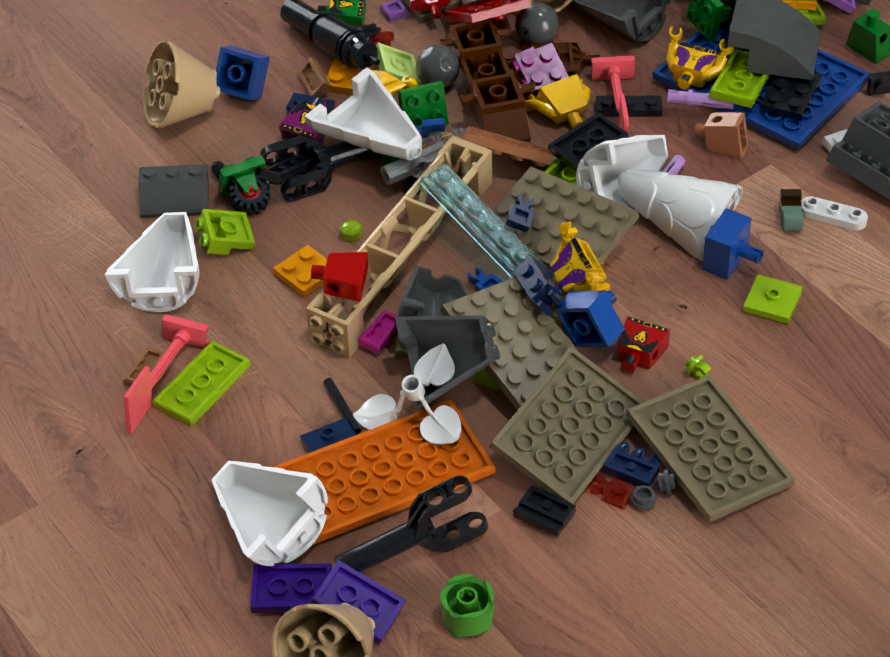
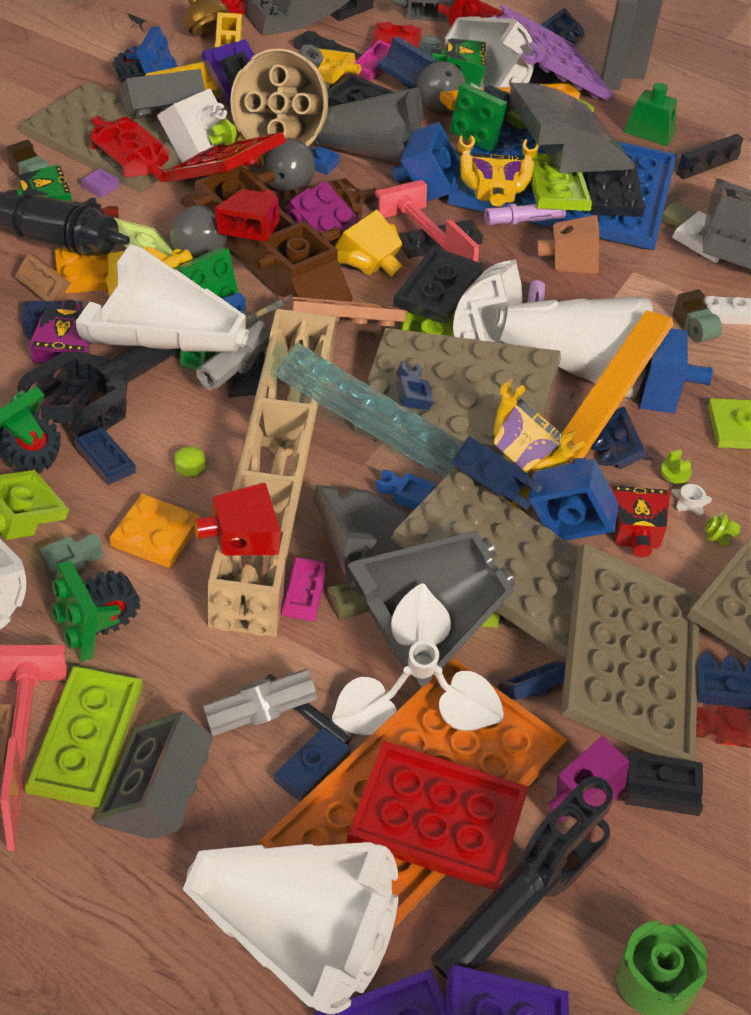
camera: 30 degrees left, 0 degrees up
none -> sand green plate [39,534,104,580]
none -> green plate [51,560,141,662]
none -> dark blue plate [75,427,136,485]
none -> dark grey slope [94,711,214,839]
none -> light grey piece [203,669,317,736]
none -> red torso [215,189,280,242]
none -> blue plate [308,146,340,175]
none -> red plate [346,740,529,891]
none -> blue brick [392,122,460,202]
none -> dark blue plate [497,661,566,700]
none -> magenta torso [545,735,629,823]
none -> light orange tile [562,310,674,461]
none -> dark blue plate [591,406,648,469]
none -> lime plate [660,449,692,484]
none -> olive tile [661,201,696,229]
none -> white plate [671,484,712,516]

